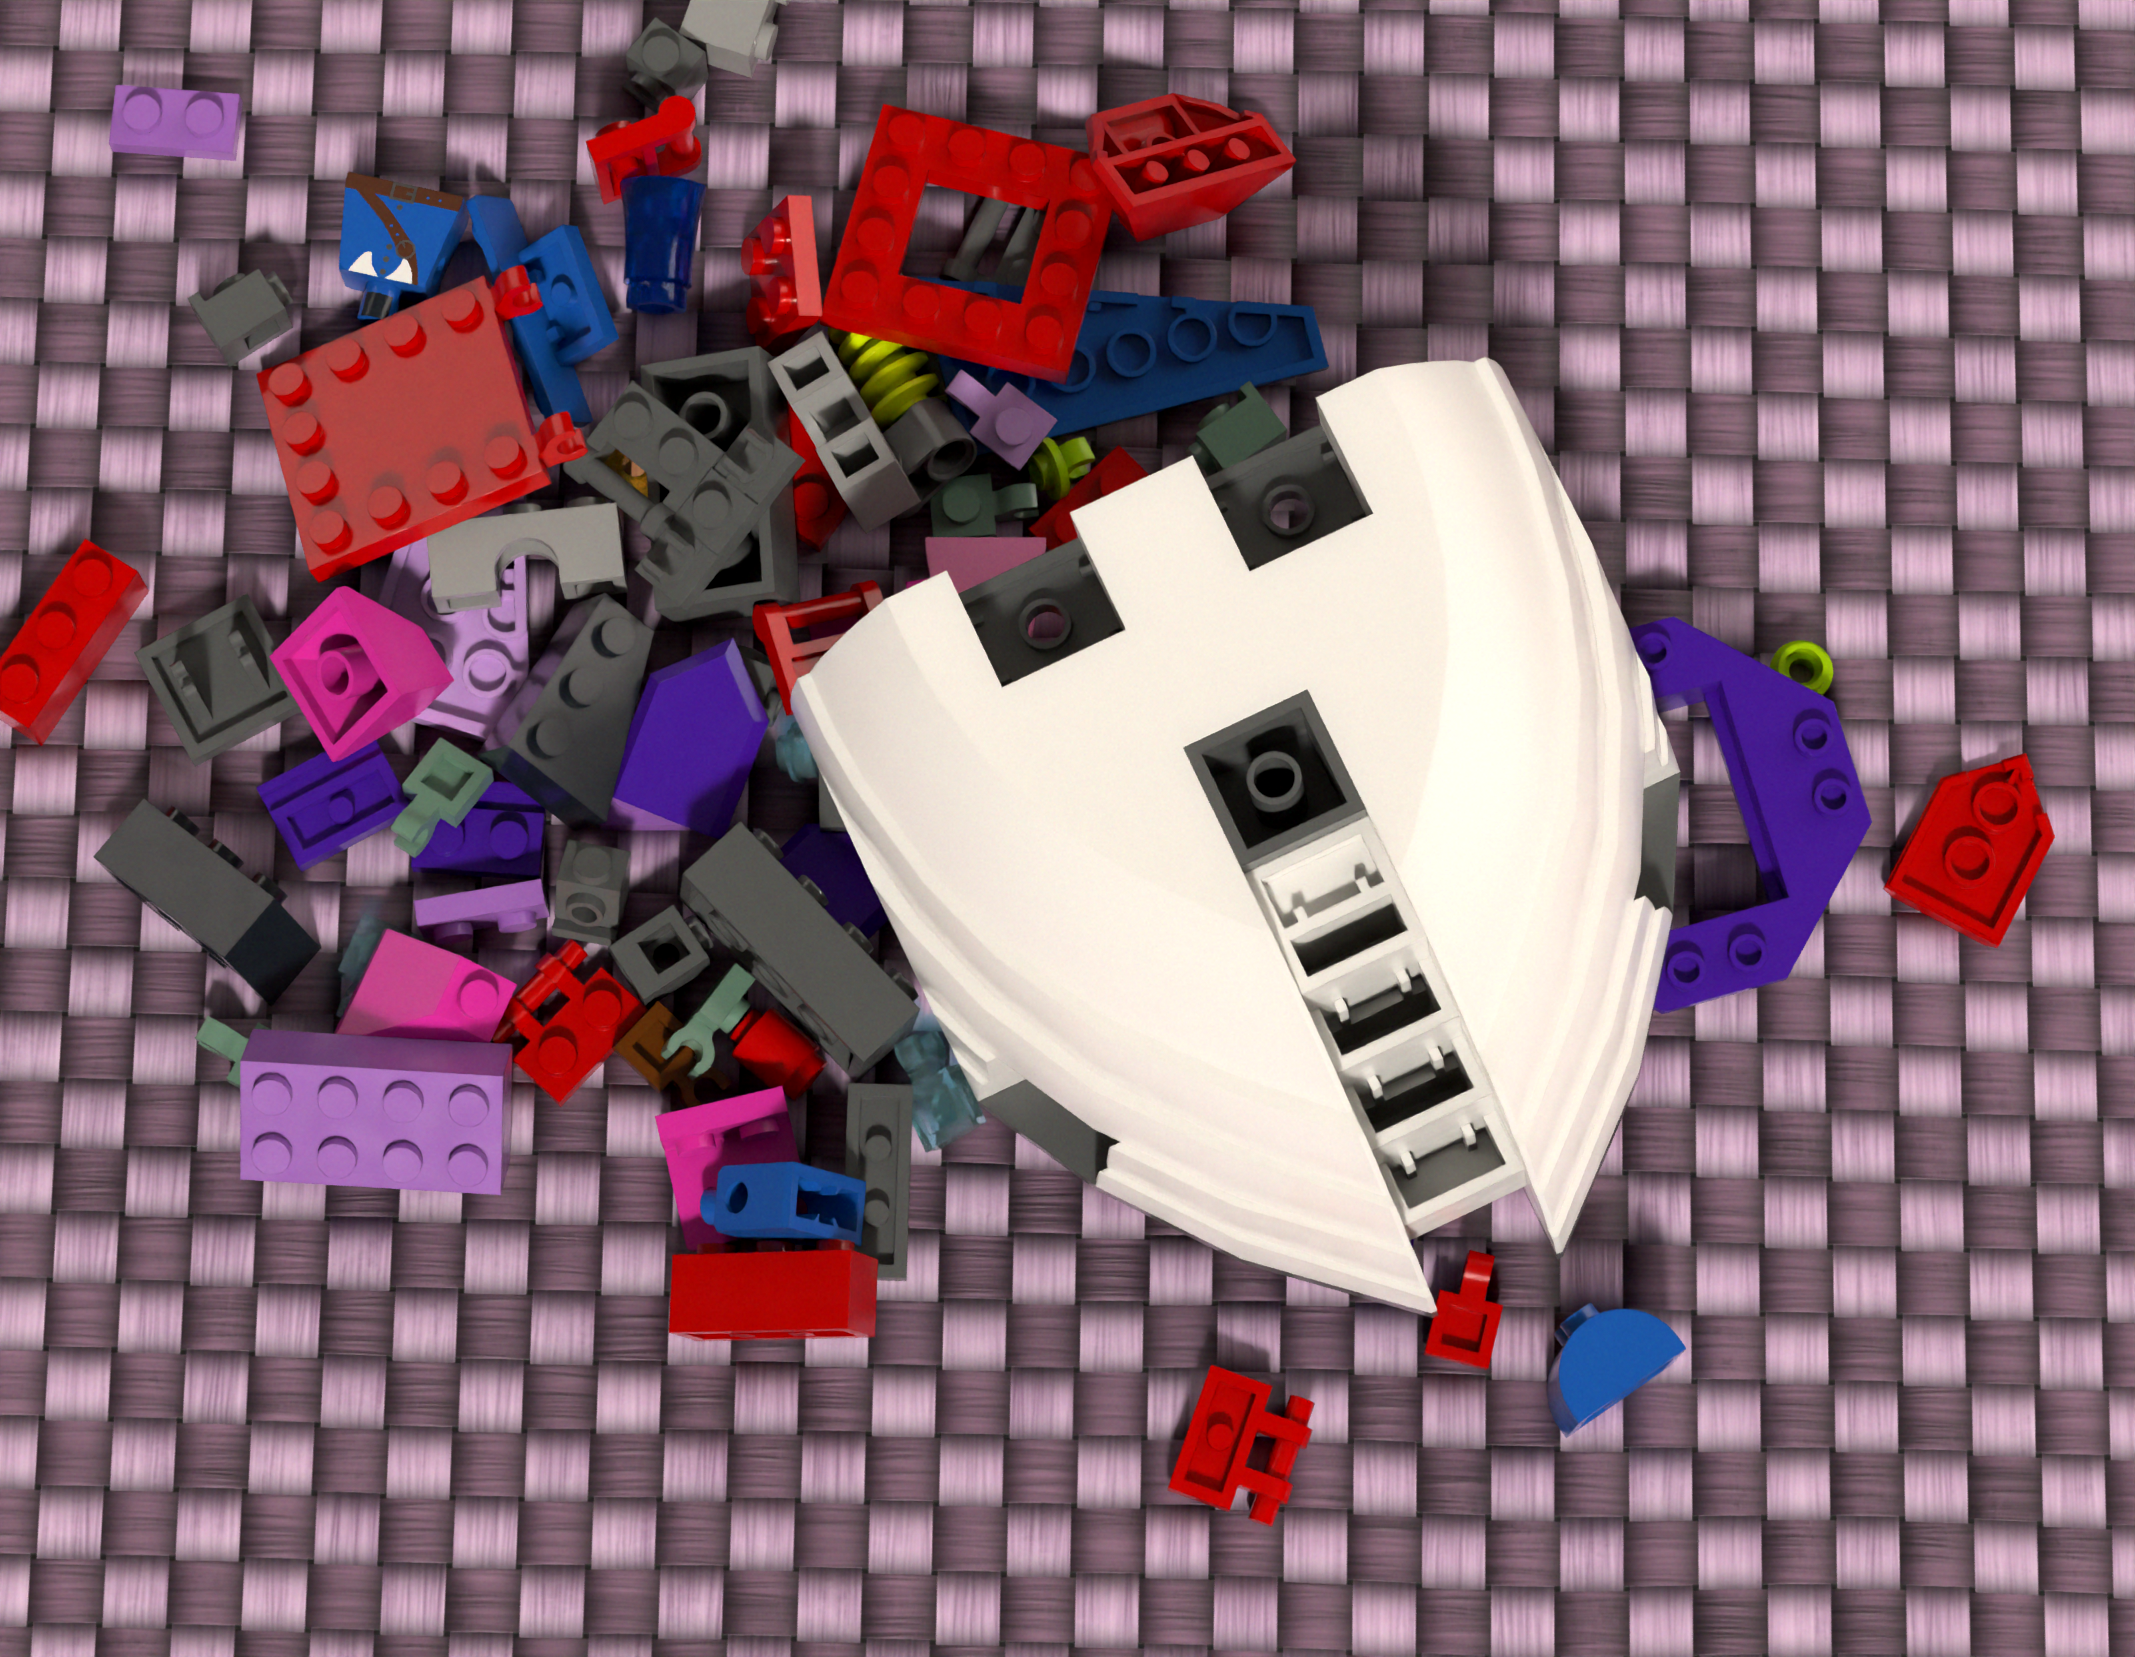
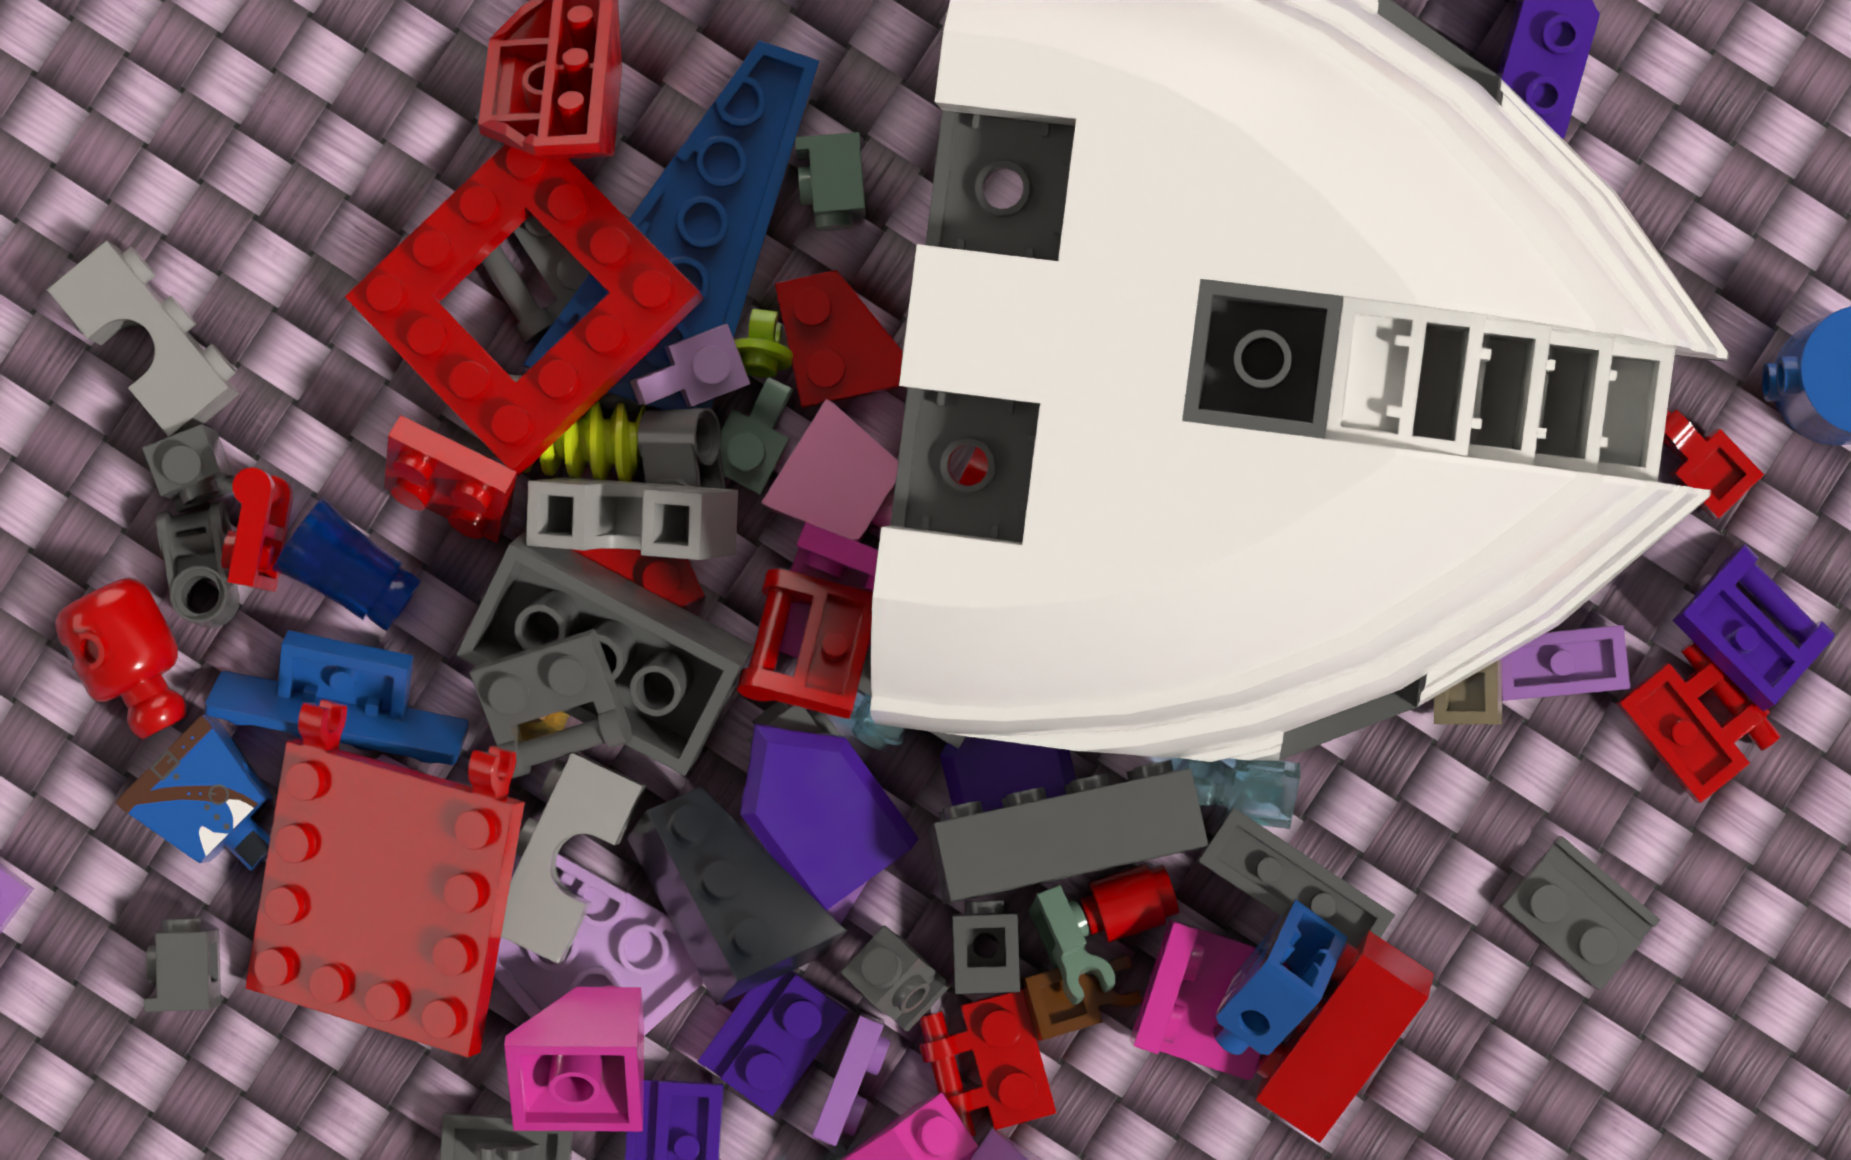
camera: 55 degrees left, 10 degrees up
sand green plate [391,737,494,858] -> none
dark grey plate [634,418,806,611] -> none
none -> red piece [55,577,187,740]
none -> dark grey piece [156,501,240,628]
none -> dark tan tile [1434,660,1502,725]
none -> dark grey plate [1499,836,1660,991]
none -> medium lavender plate [1500,625,1630,701]
none -> dark purple plate [1672,543,1836,711]

